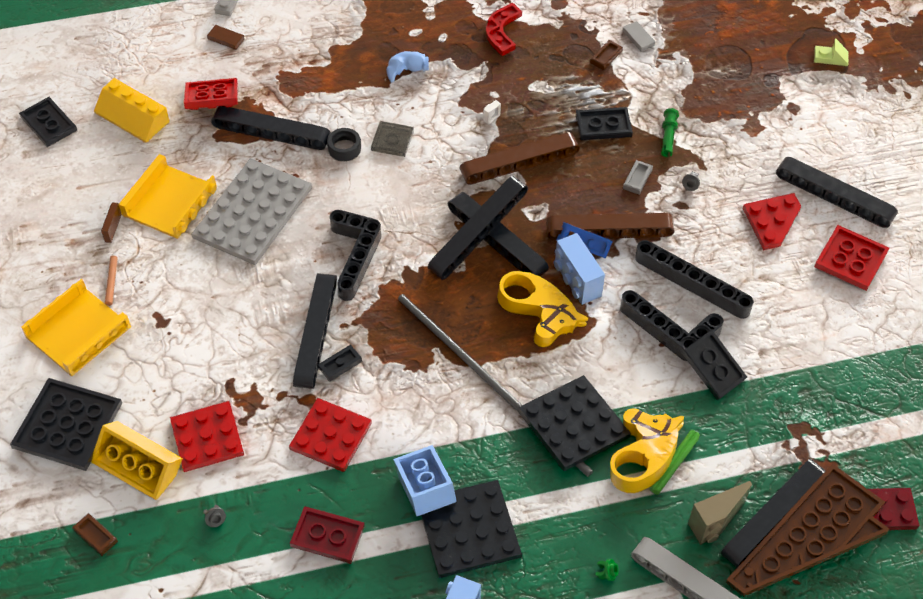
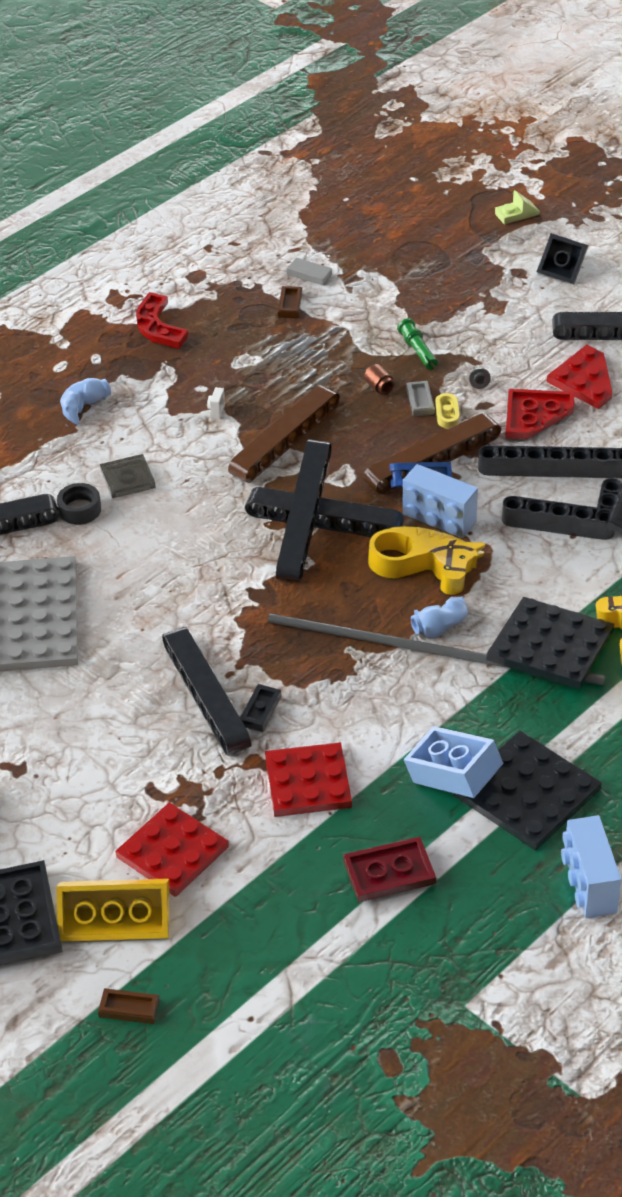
camera: 30 degrees left, 10 degrees down
dark grey plate [204,505,226,527] -> none
black beam [329,210,382,301] -> none
black tile [576,107,633,140] -> none
none -> copper brick [364,364,395,395]
none -> light blue animal [411,596,468,638]
none -> light yellow plate [435,393,459,429]
none -> red plate [505,389,575,439]
none -> black slope [536,233,589,285]

